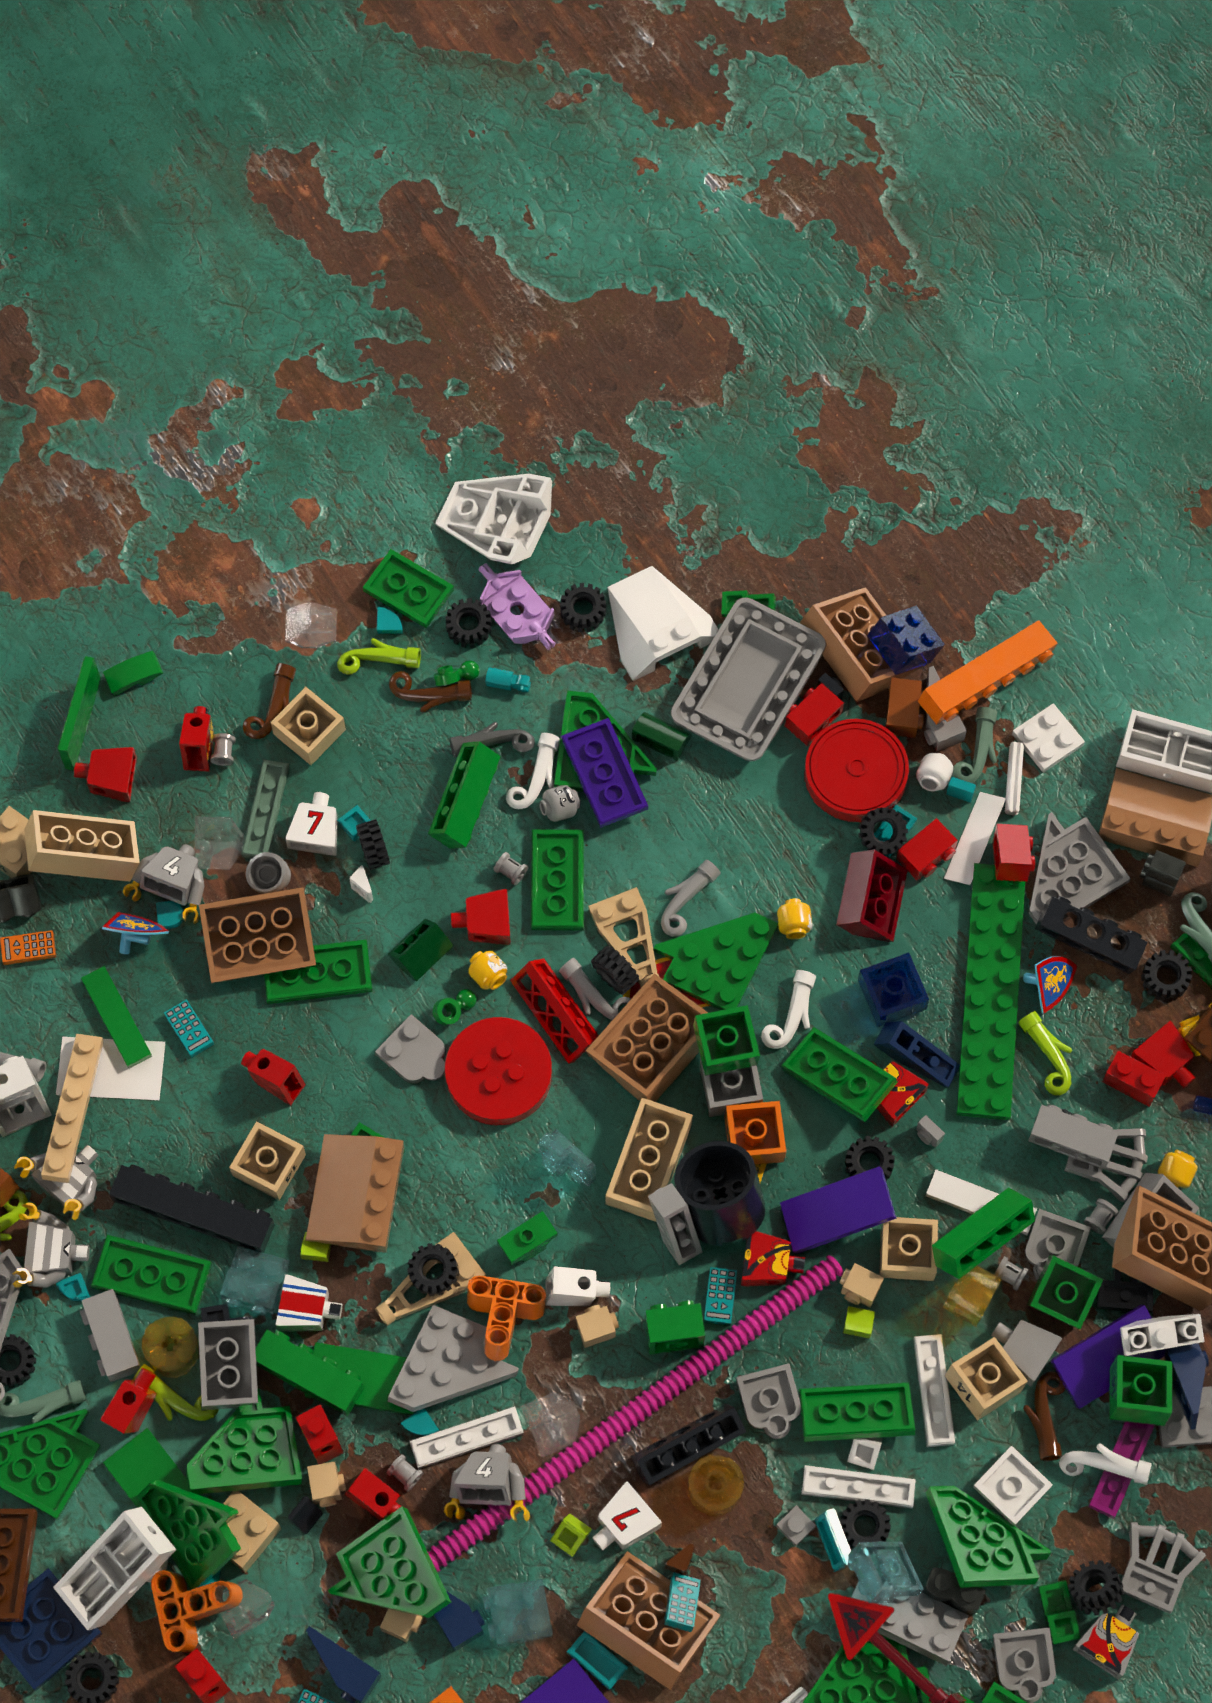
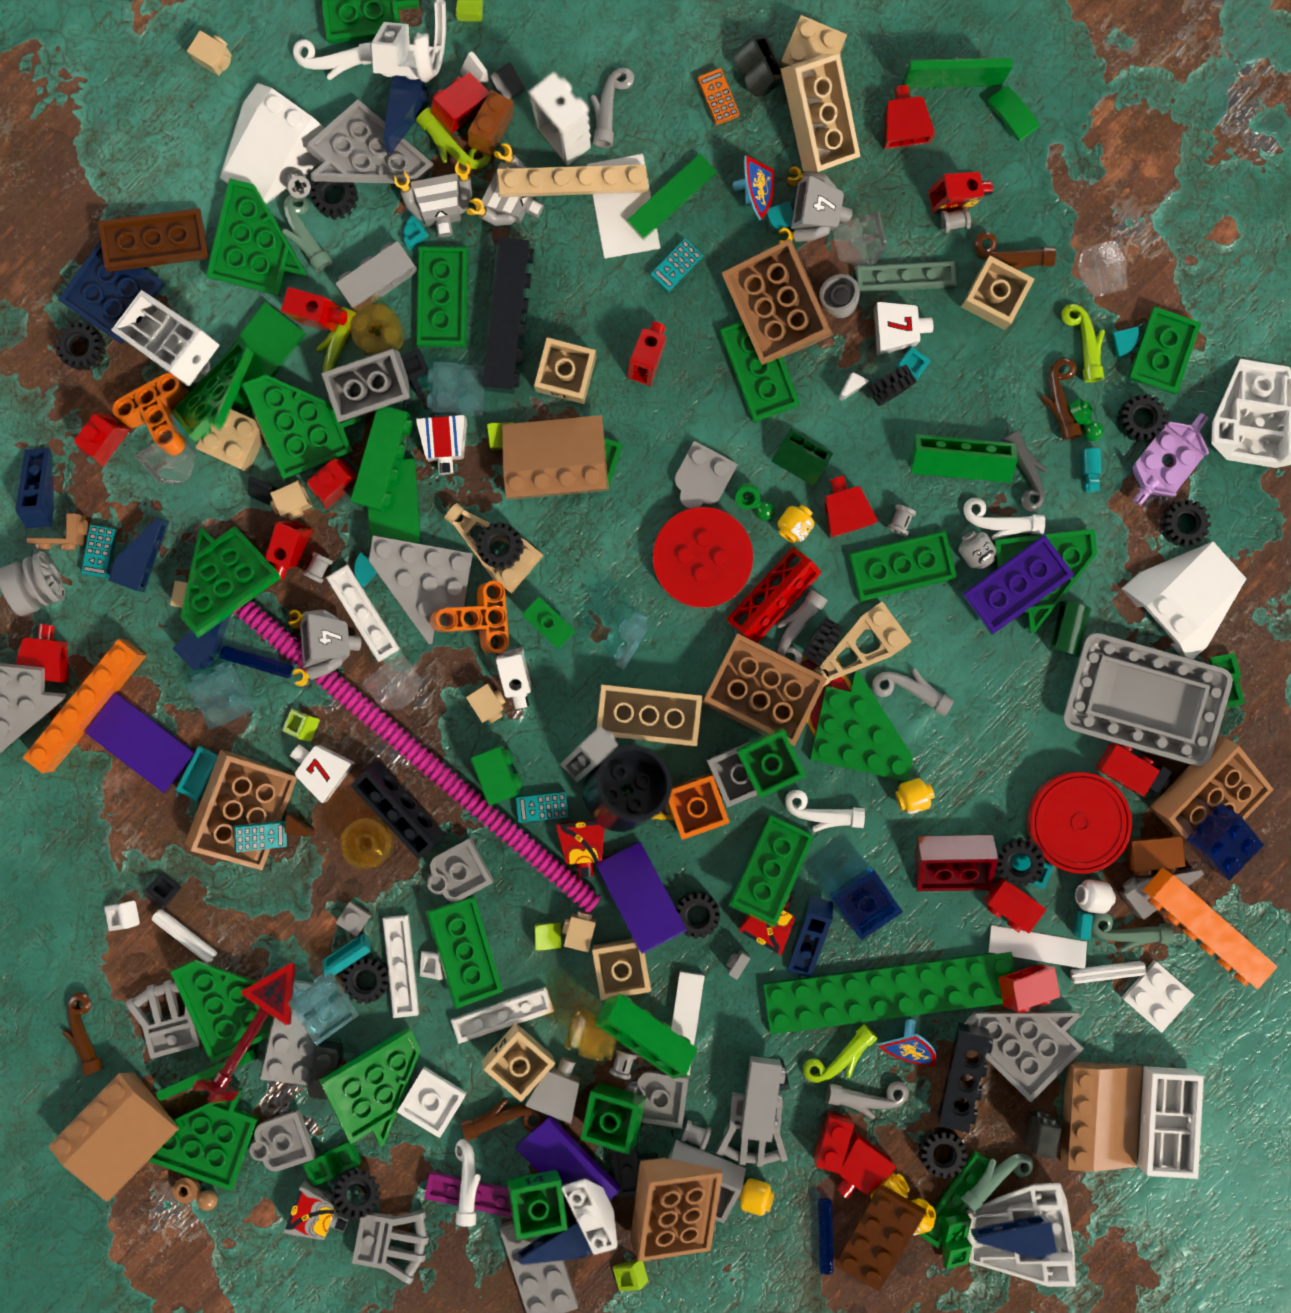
camera: 80 degrees right, 20 degrees up
none -> clear blue axle [220,646,294,678]
none -> light grey plant [826,1081,909,1119]

